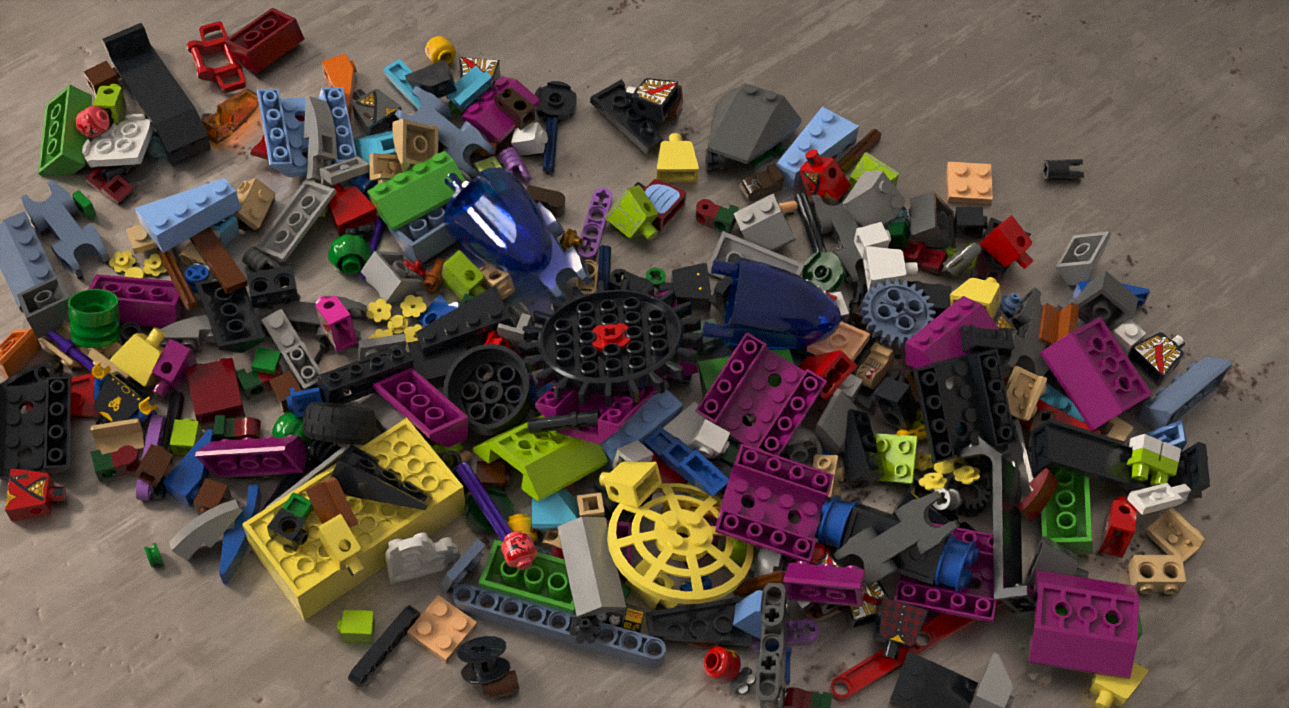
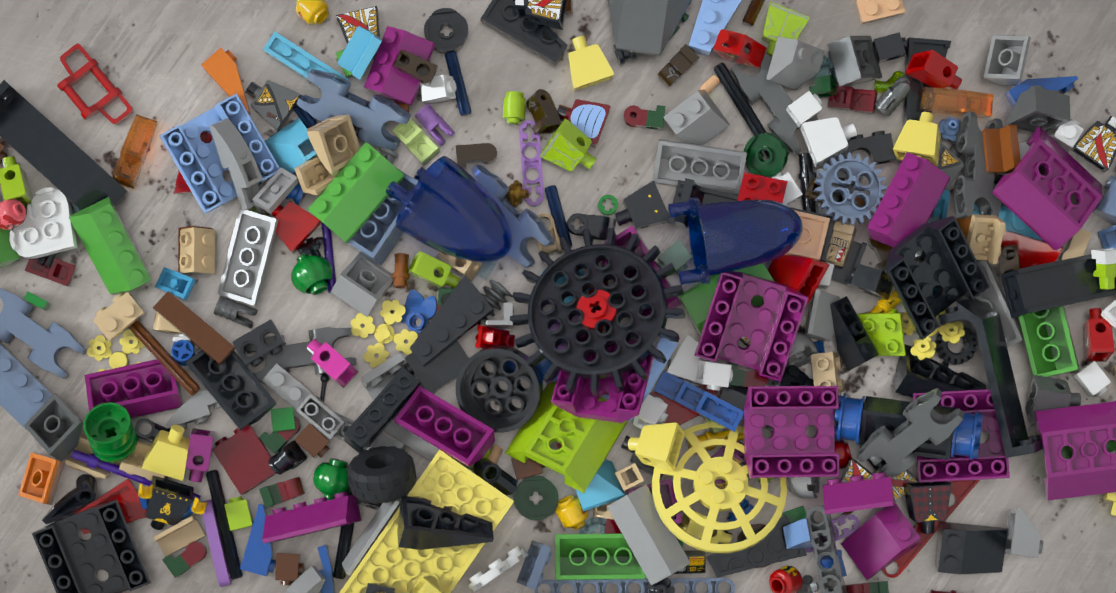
camera: 20 degrees left, 25 degrees up
reddish brown brick [133,444,173,487] -> none
light blue wedge [135,178,242,253] -> none
dark red slope [224,7,305,73] -> none
green tile [282,492,314,521] -> none
blue bracket [286,387,322,418] -> none
dark orange panel [306,477,358,528] -> none
red plant [403,260,426,276] -> none
black slope [405,60,457,99] -> none
dark purple axle [456,462,513,542] -> none
coral head [501,531,537,570] -> none
black pin [527,409,601,434] -> none
reddish brown axle [733,570,786,597] -> none
light grey bush [933,488,962,510] -> none
black hinge [960,325,1015,355] -> none
dark red slope [1016,468,1058,521] -> none
none -> bright green slope [69,197,151,294]
none -> black piece [268,440,308,475]
none -> lime brick [503,91,526,125]
none -> dark brown leg [526,89,562,135]
none -> magenta slope [841,503,922,580]
none -> clear orange slope [921,87,994,118]
none -> white brick [1073,361,1111,397]

